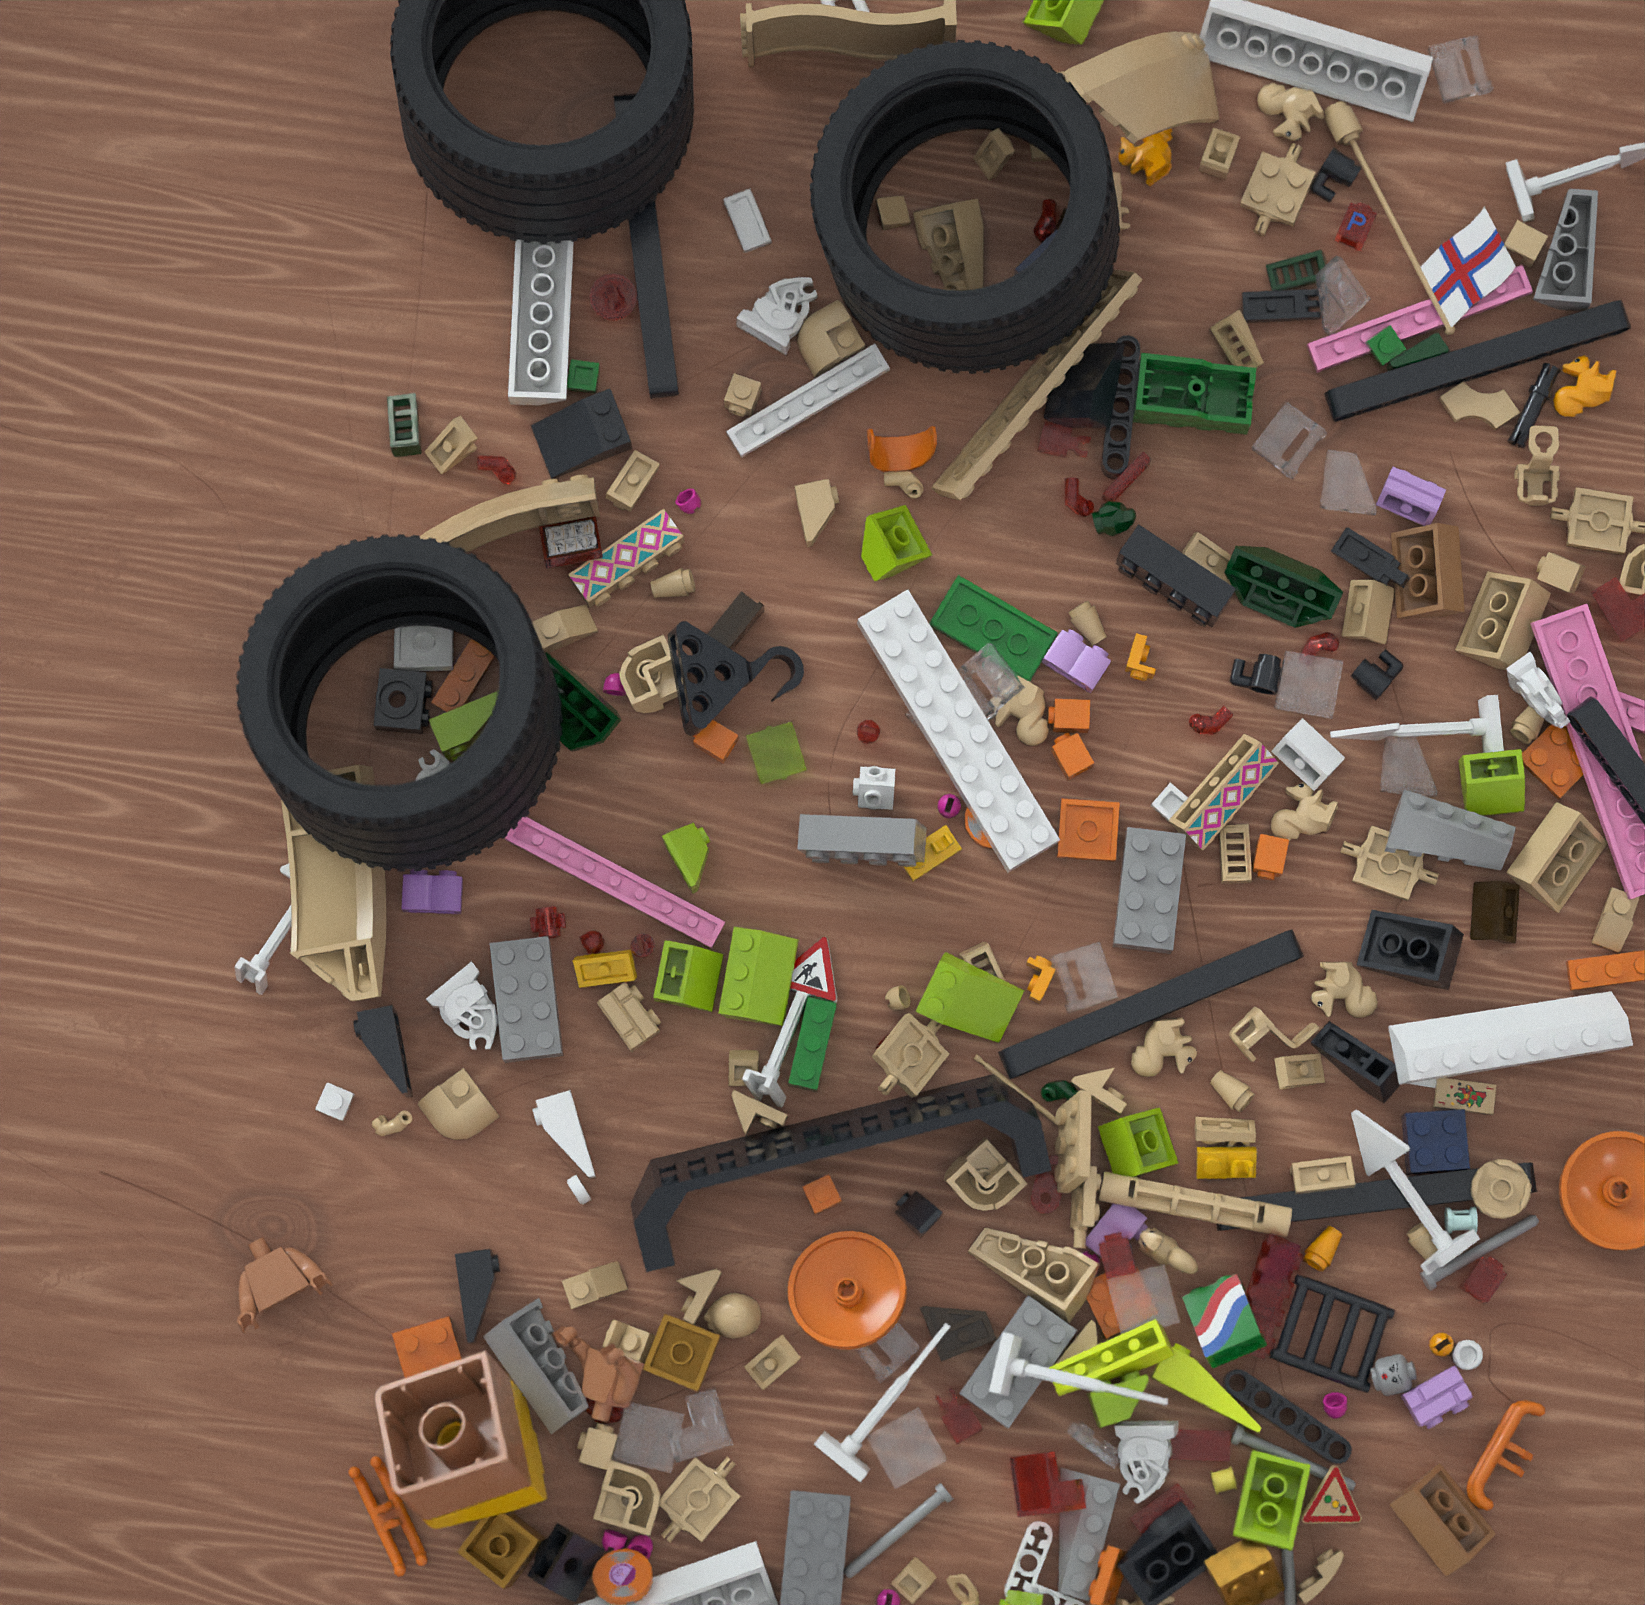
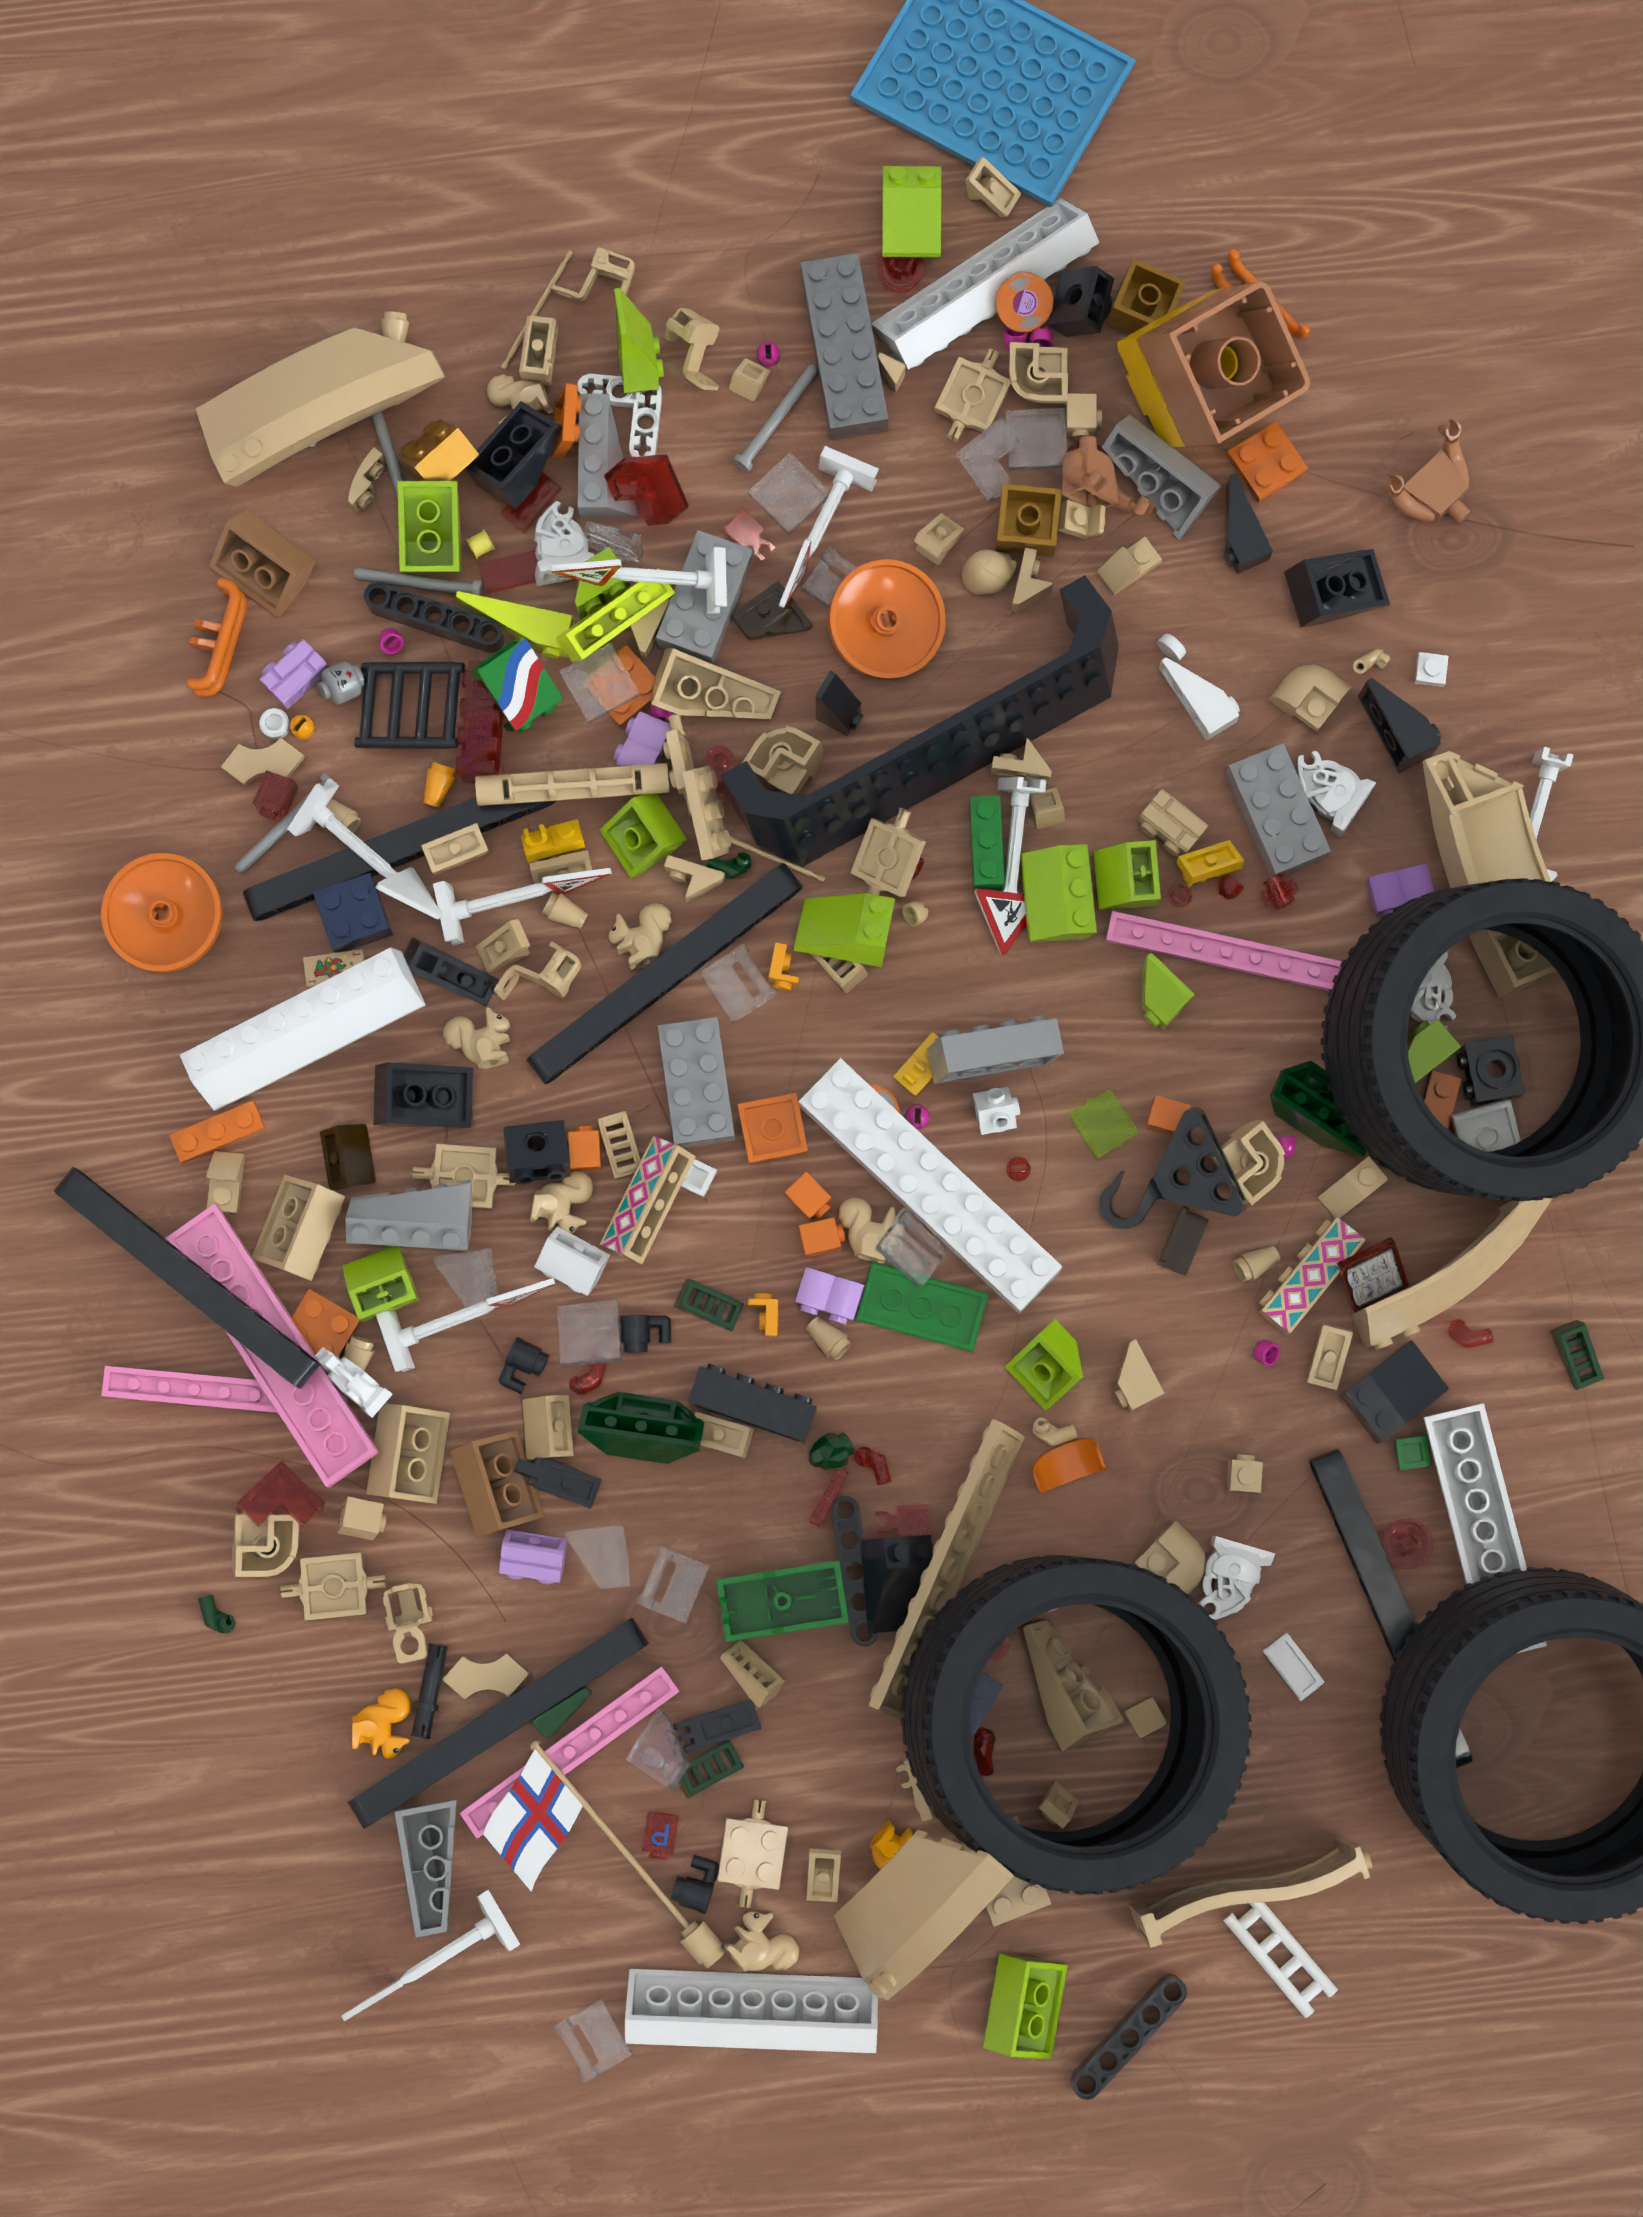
camera: 165 degrees right, 0 degrees up
tan slope [425,416,478,474] -> none
white plate [726,344,890,458] -> none
orange brick [802,1174,842,1215] -> none
clear red brick [1099,1232,1137,1279] -> none
tan animal [1138,1227,1198,1274] -> none
clear red arm [1189,706,1233,735] -> none
piece [1300,1465,1362,1523] -> none
green plate [1365,325,1406,366] -> none
light aqua bush [1444,1207,1478,1233] -> none
tan tile [1471,1159,1531,1219] -> none
tan panel [1504,220,1548,268] -> none
none -> tan tile [221,738,305,786]
none -> white piece [433,868,612,946]
none -> black brick [503,1120,570,1185]
none -> dark green slope [674,1279,744,1331]
none -> tan slope [878,353,906,393]
none -> black slope [1284,549,1390,627]

